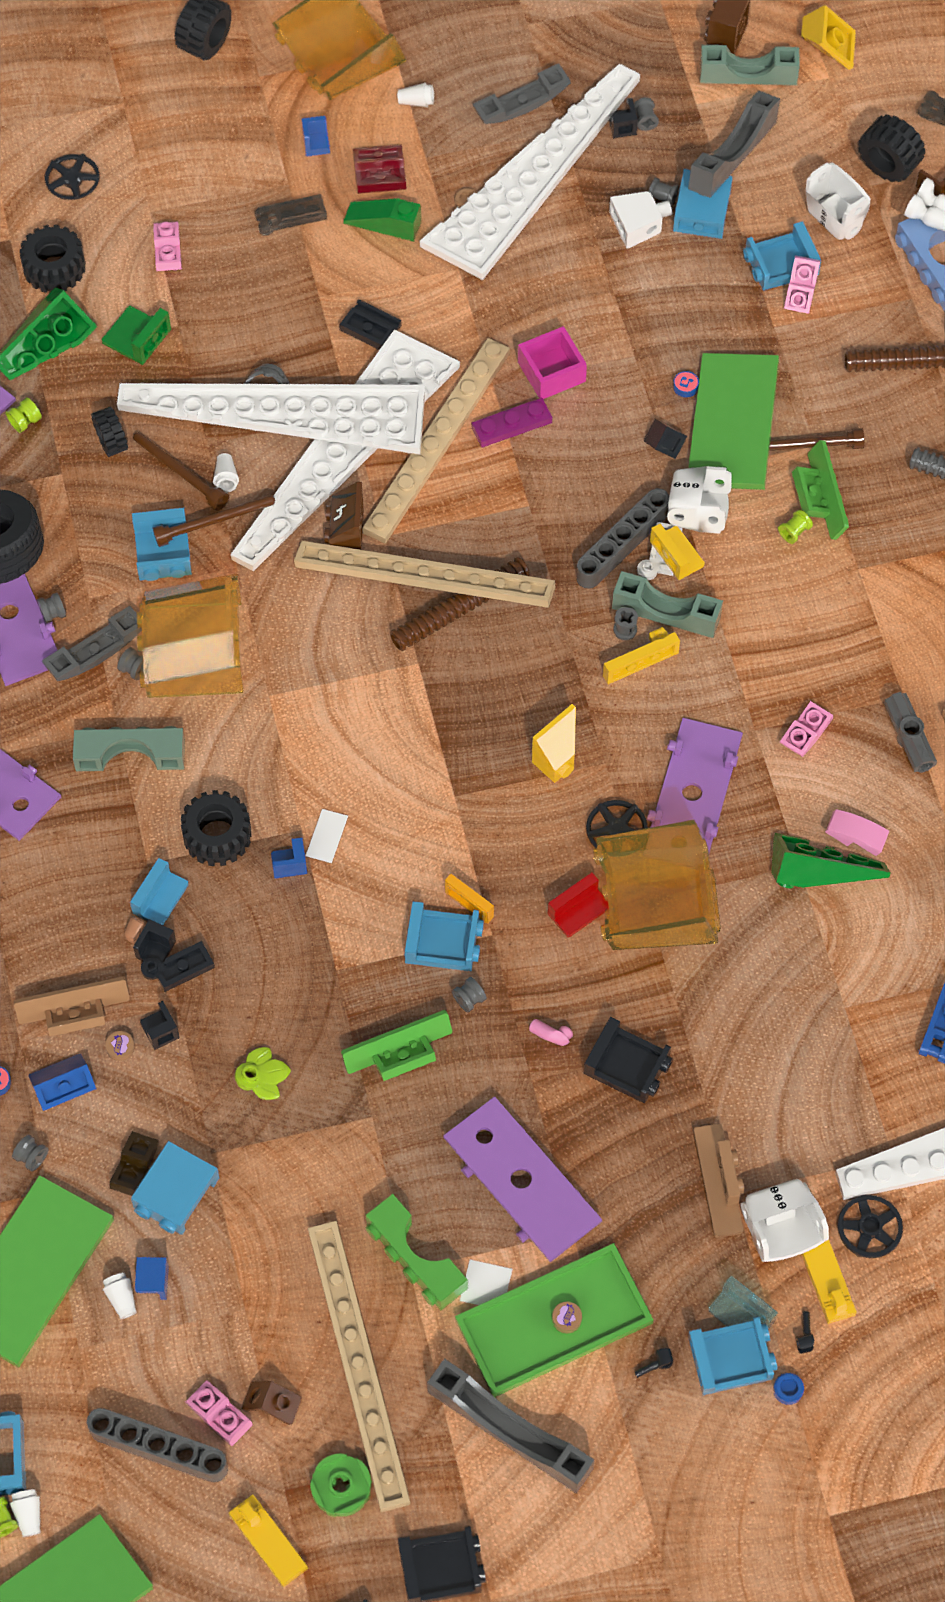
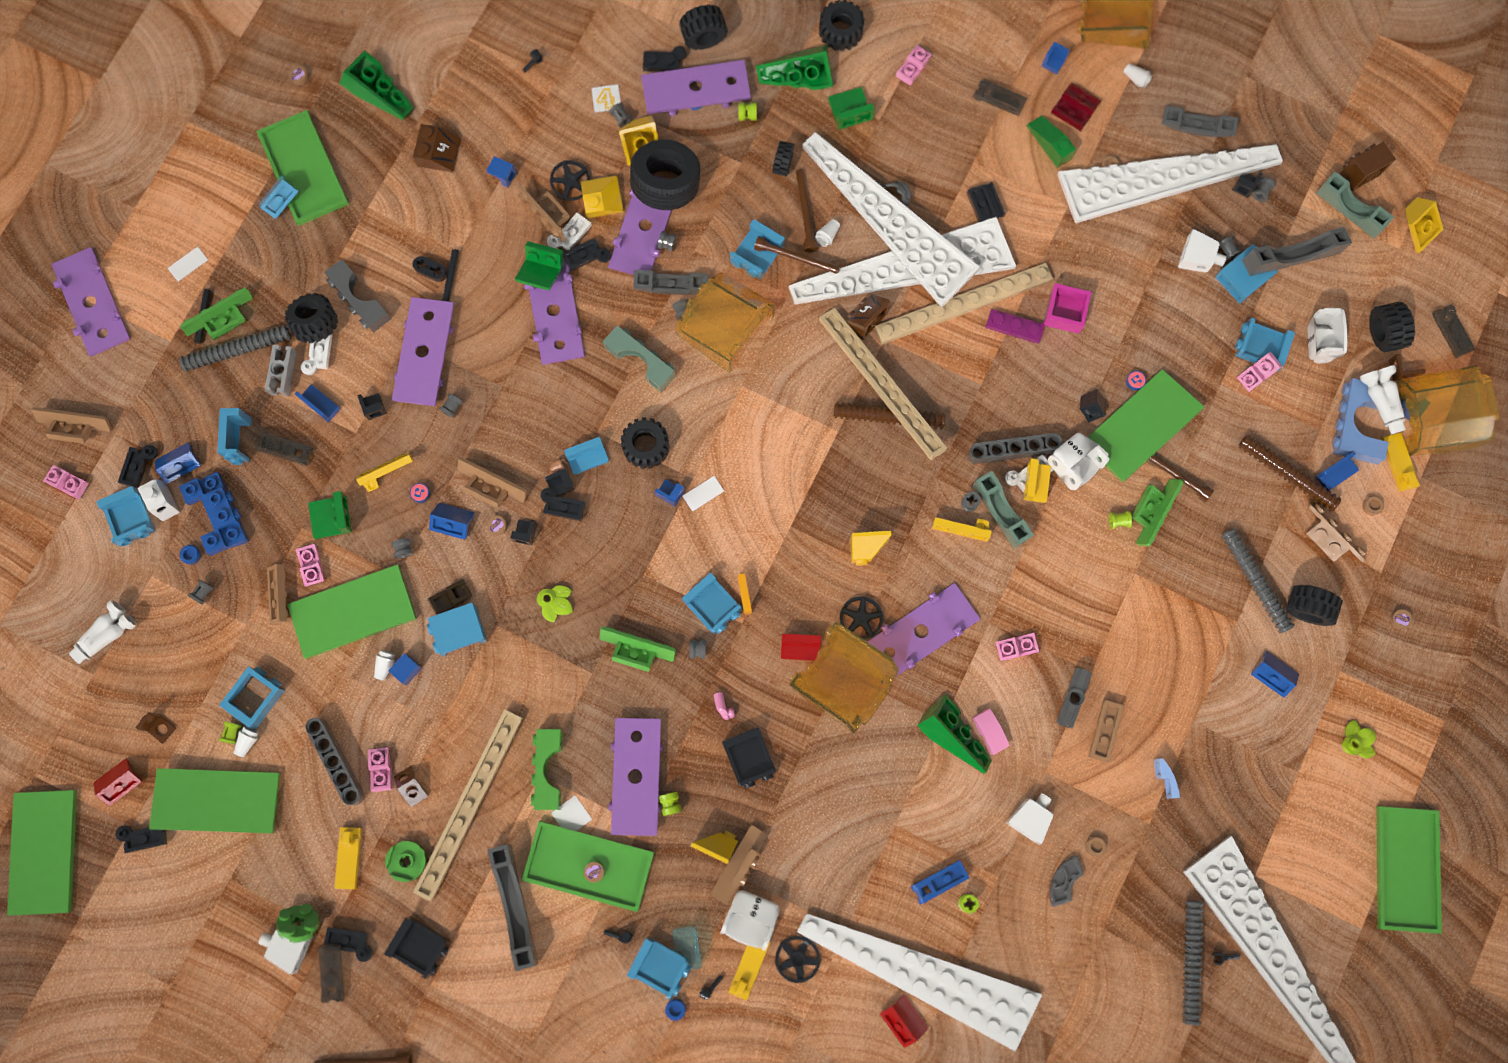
camera: 40 degrees right, 15 degrees up
none -> lime wheel [659,792,682,816]
none -> yellow slope [691,831,738,864]

